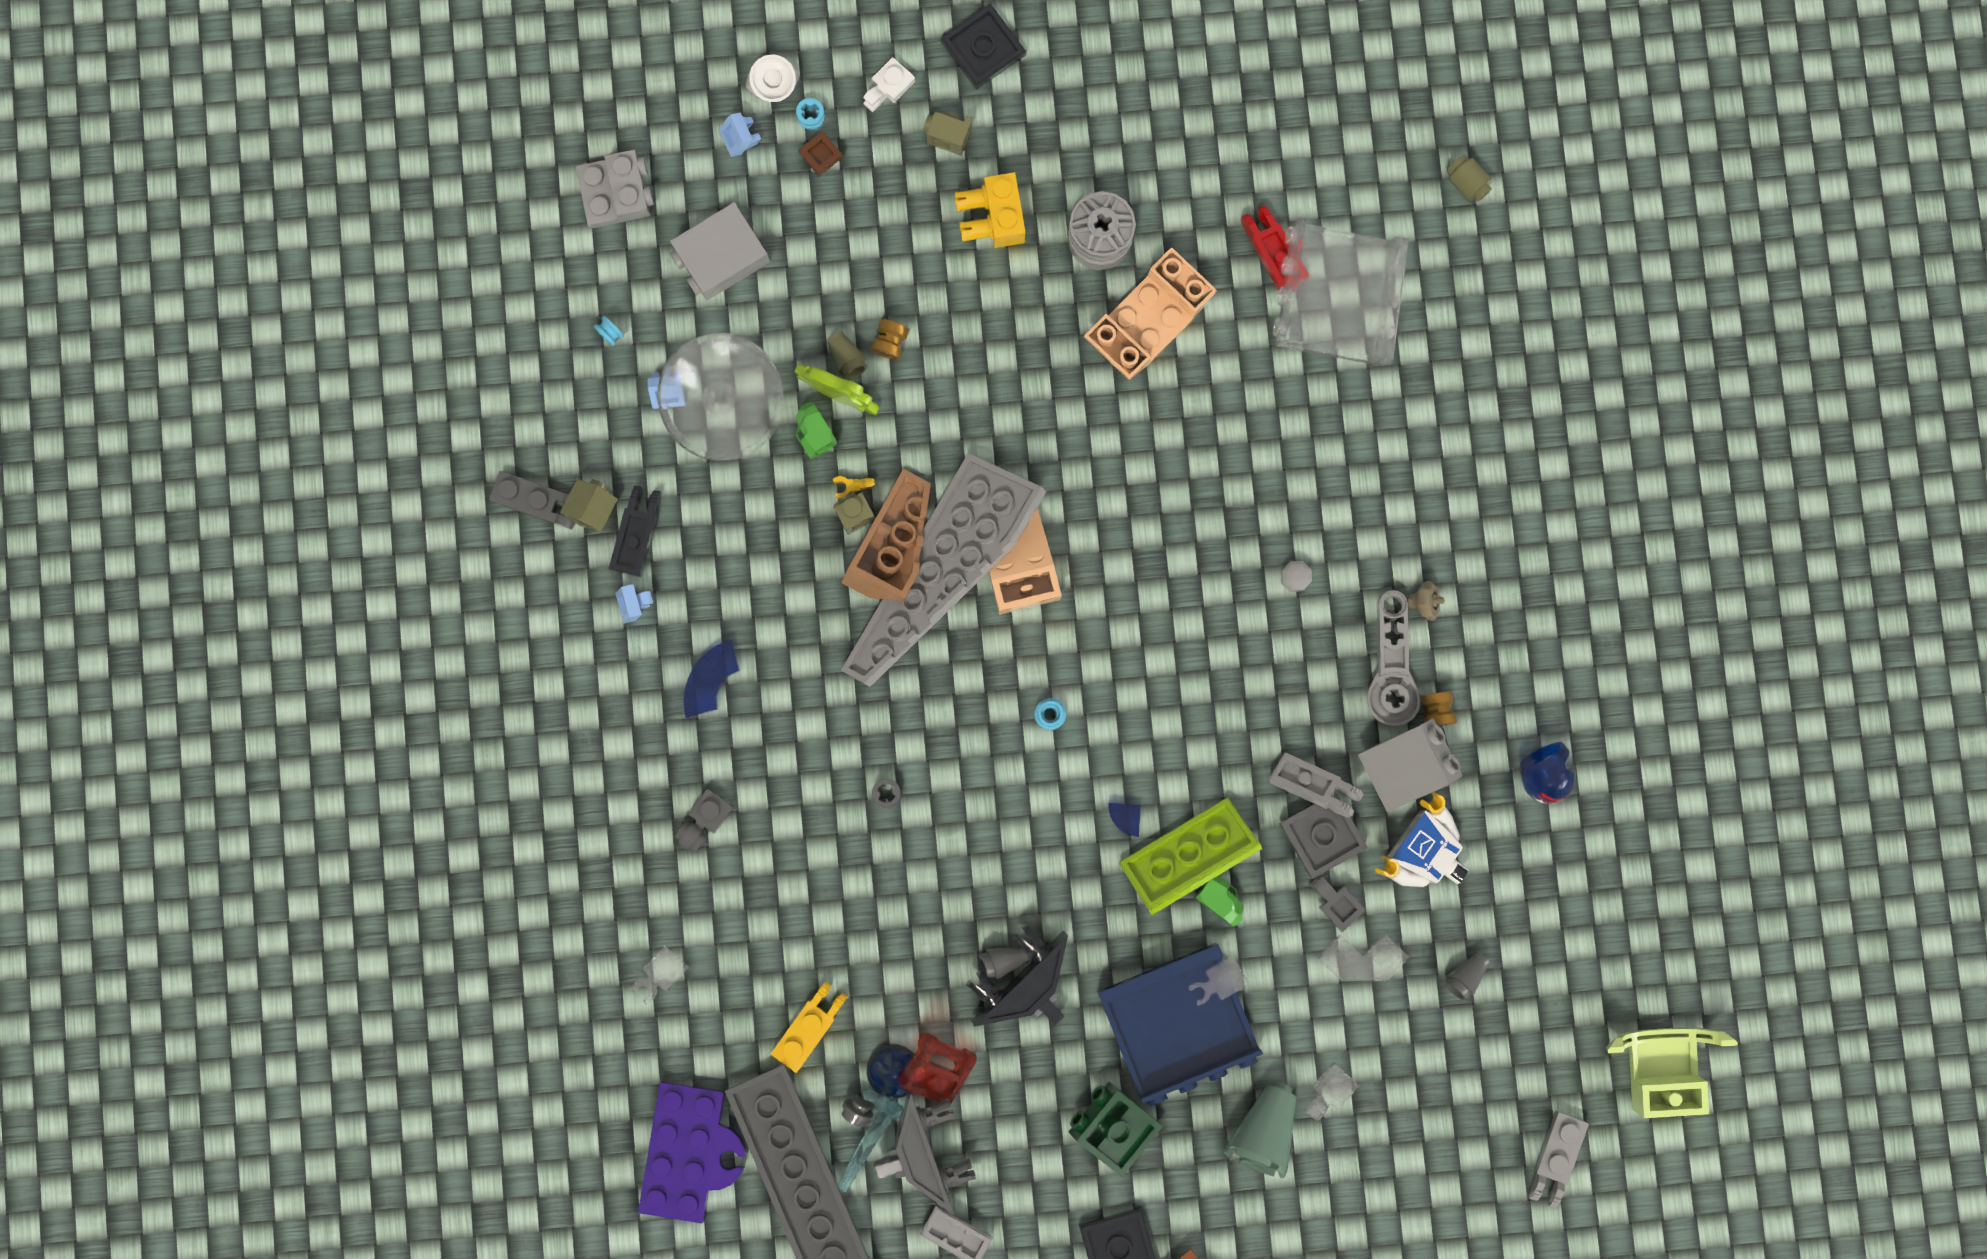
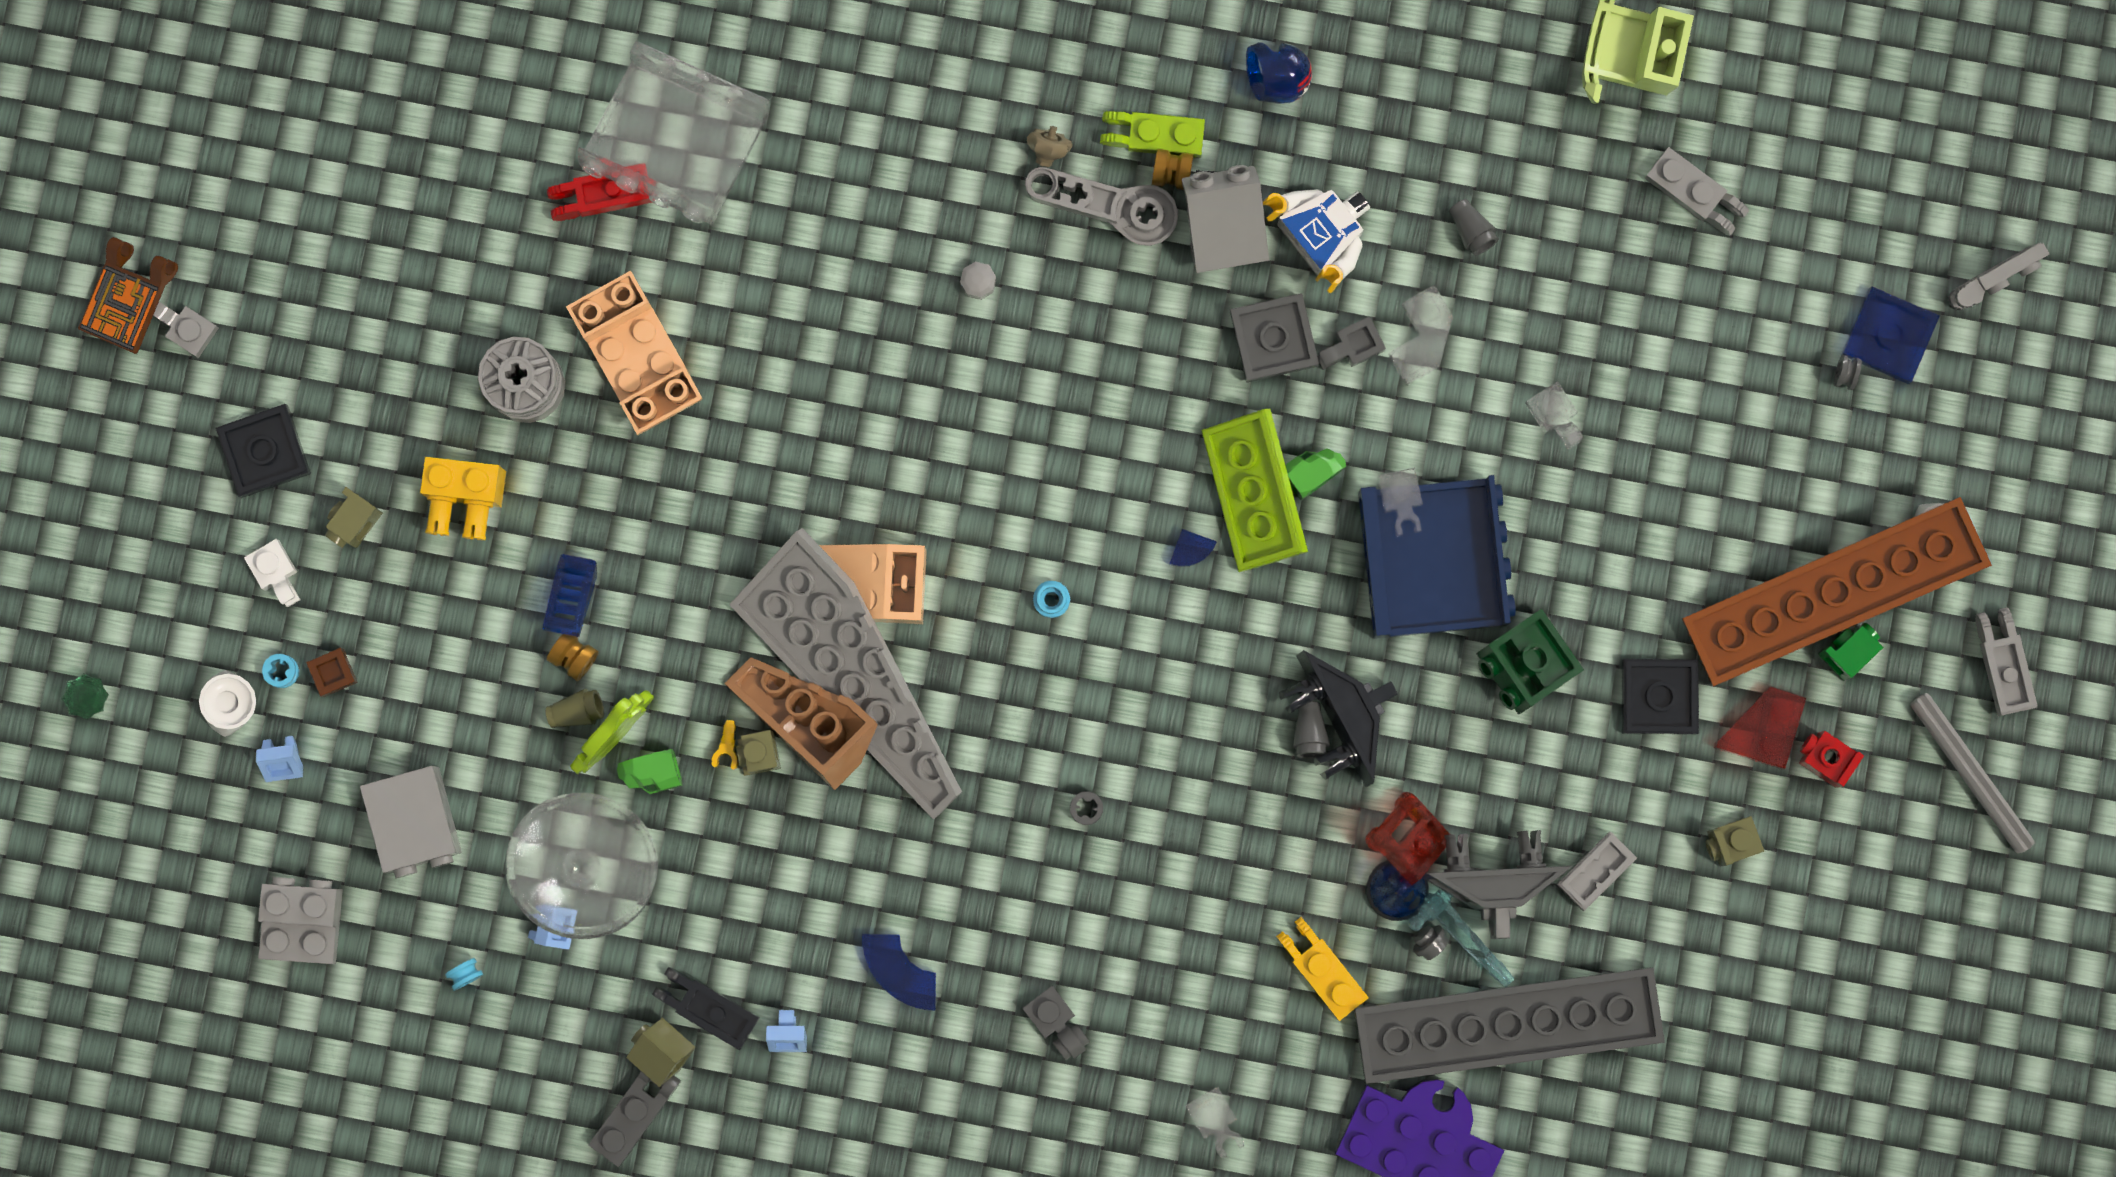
camera: 65 degrees left, 0 degrees up
sand green cone [1224,1082,1297,1178] -> none
light grey hinge [1269,753,1364,818] -> none
none -> clear blue slope [543,554,597,637]
none -> lime hinge [1100,111,1205,158]

